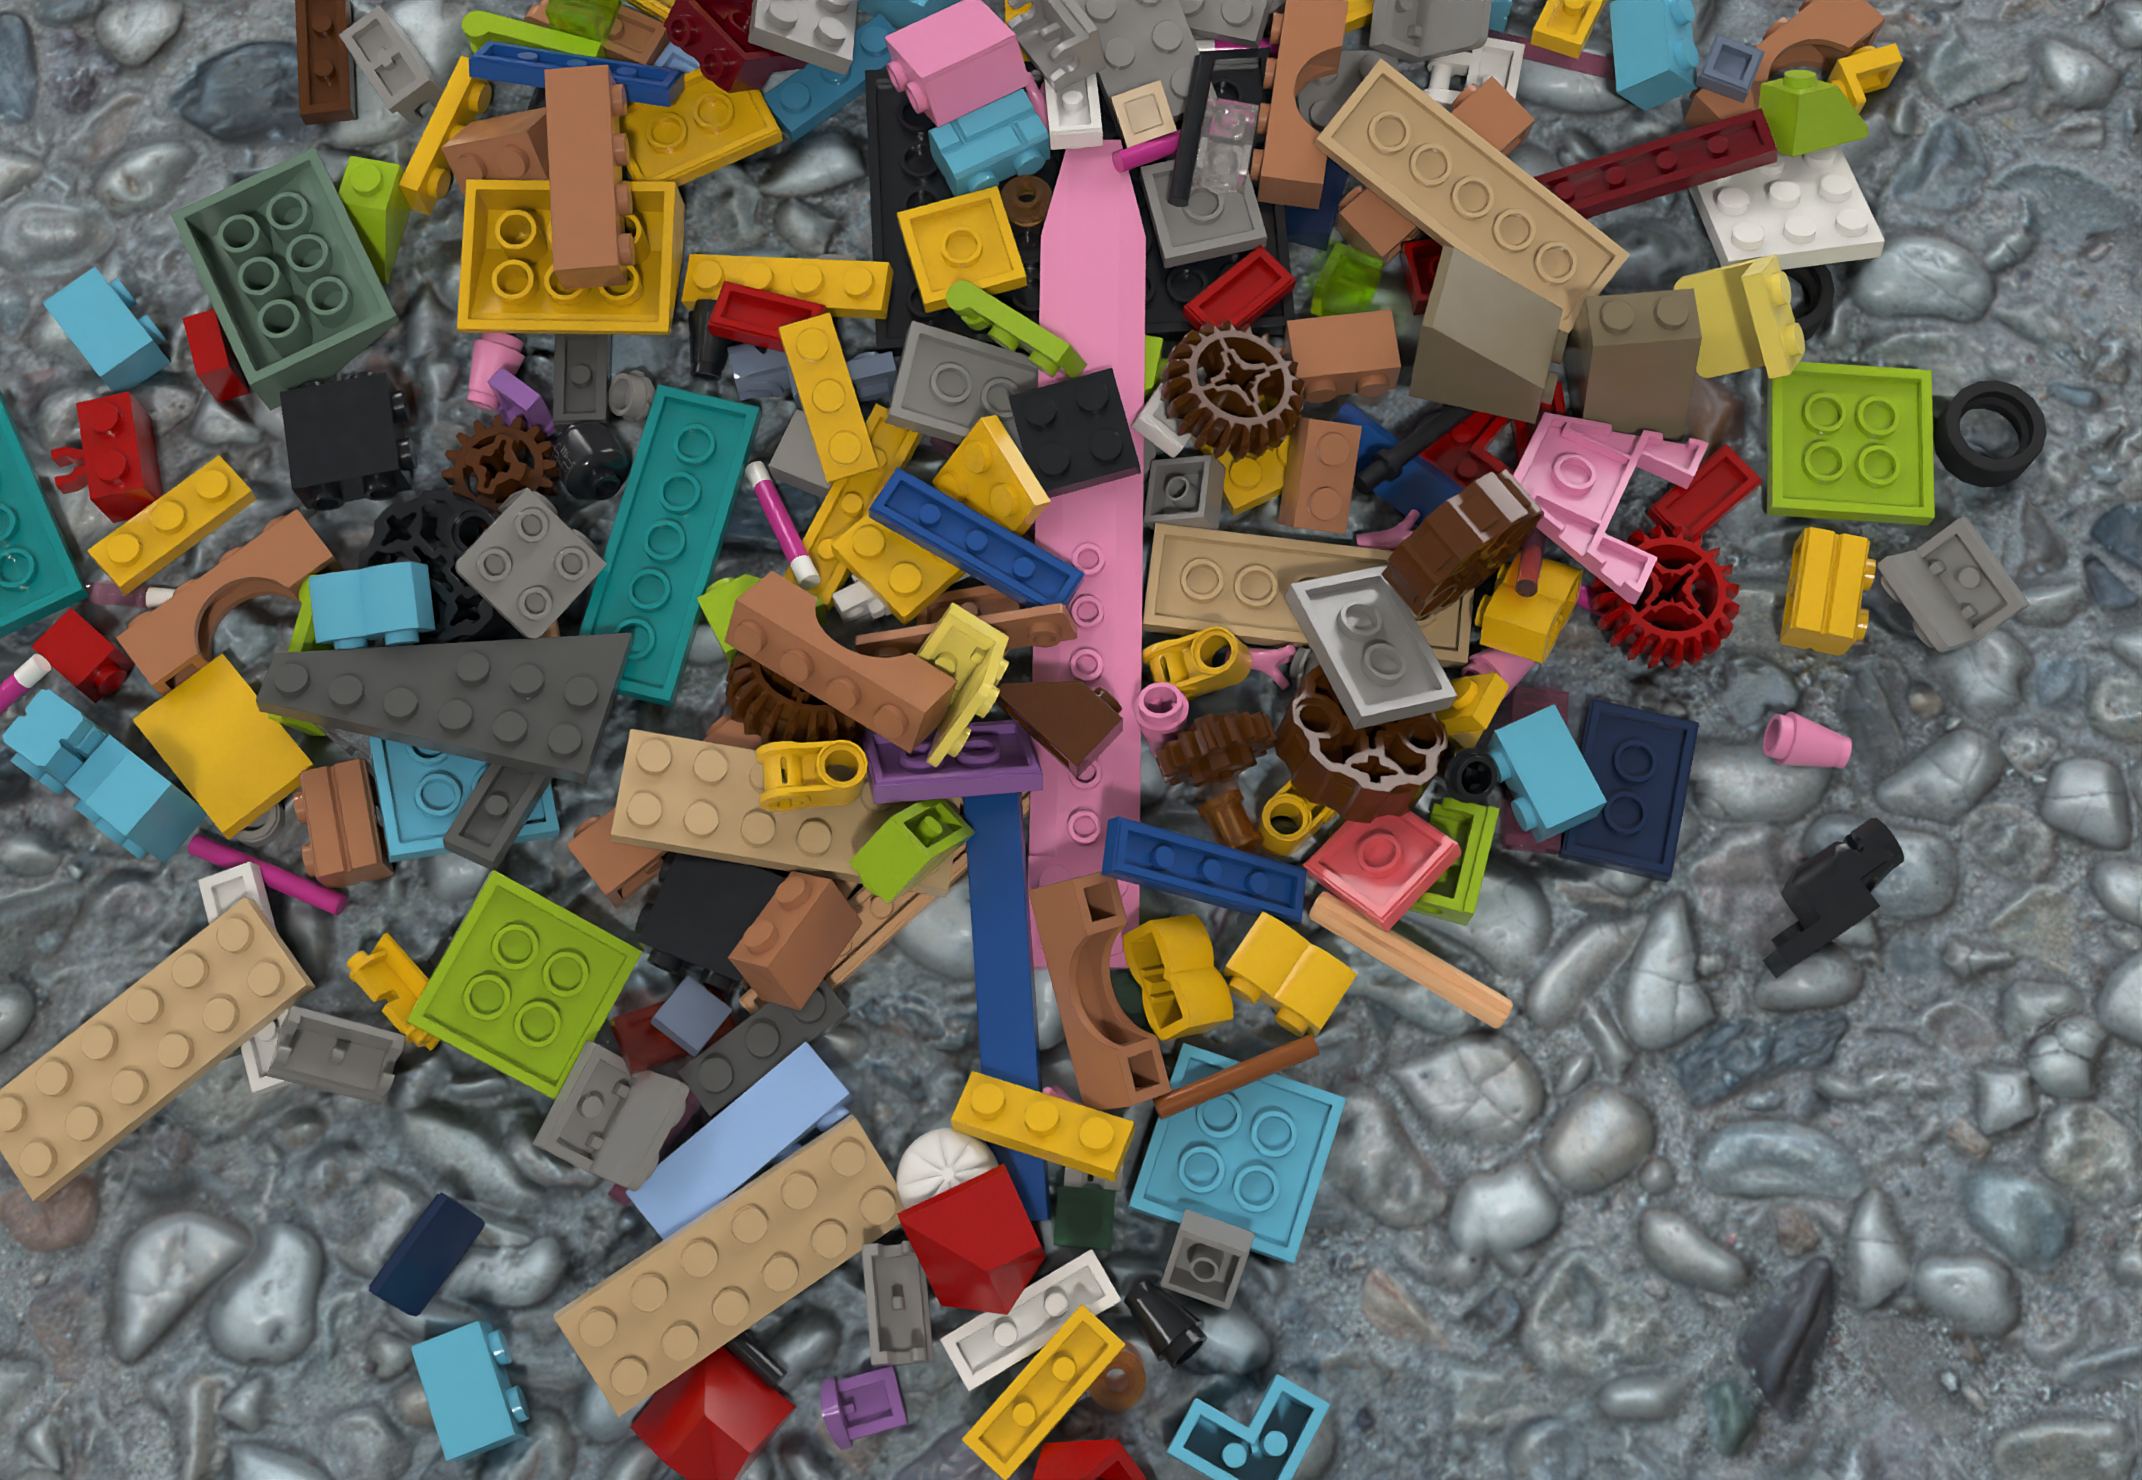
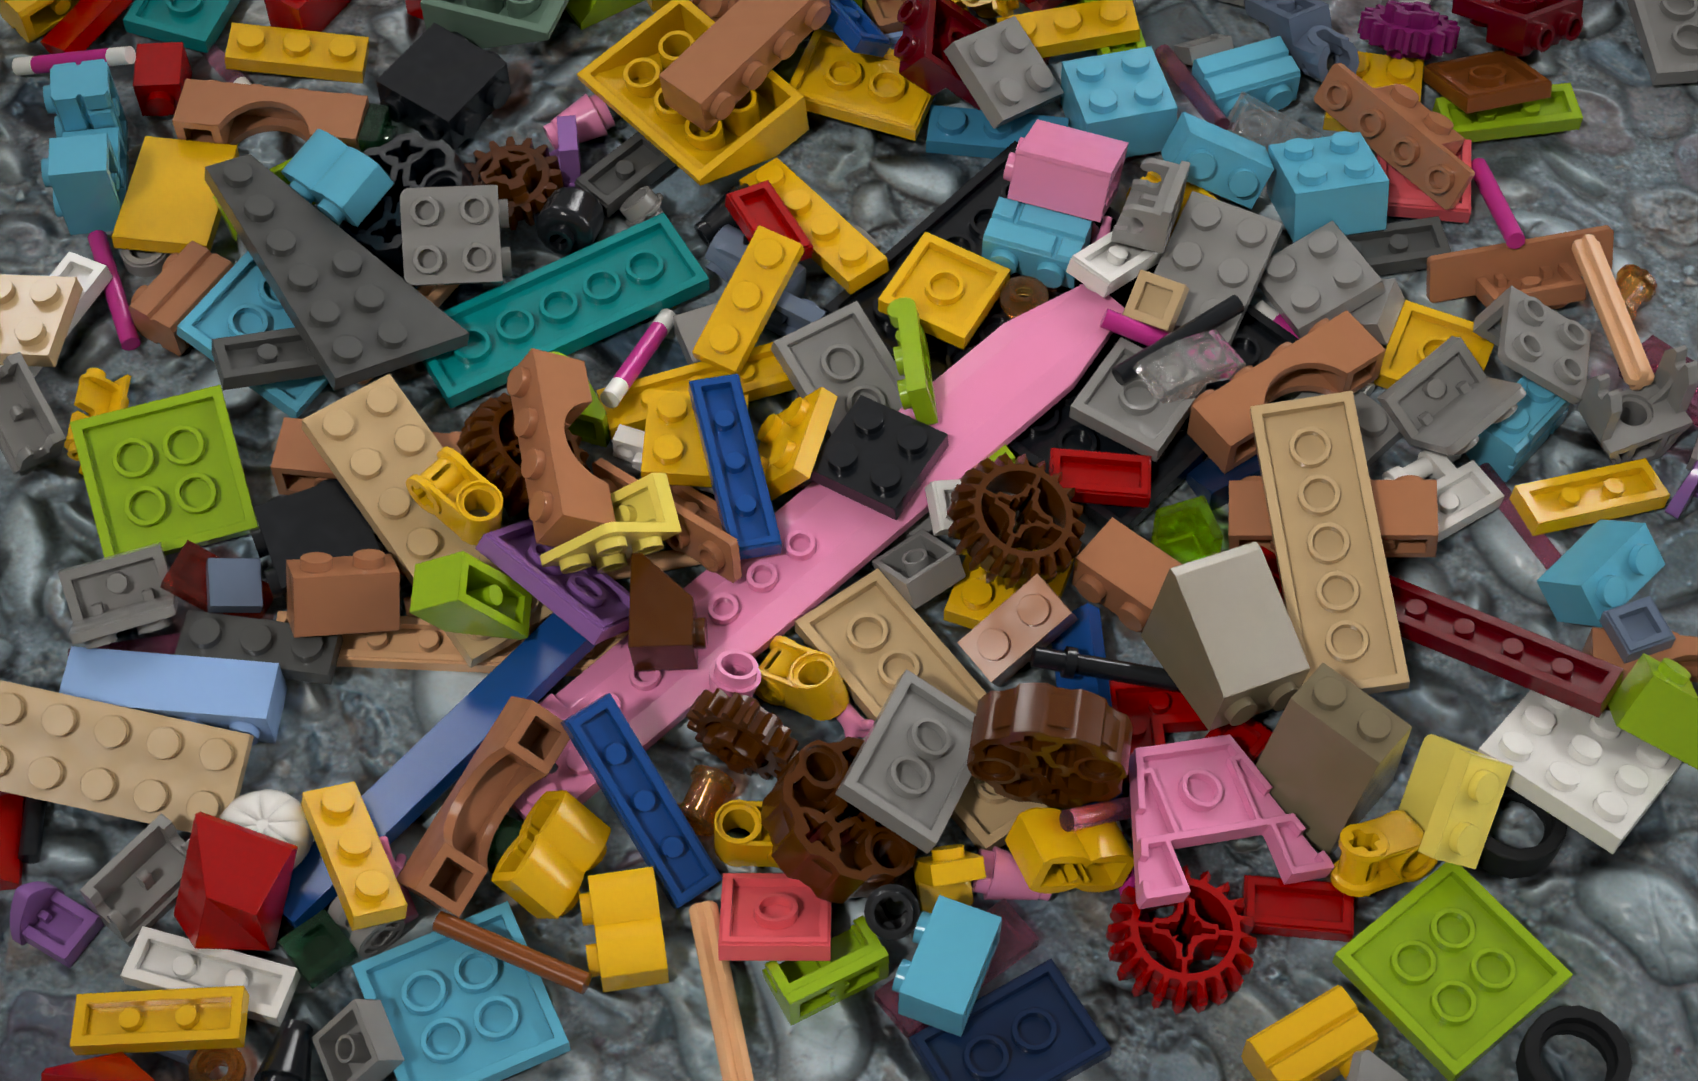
camera: 45 degrees right, 15 degrees down
none -> clear green plate [358,103,398,153]
none -> yellow piece [1330,810,1438,897]

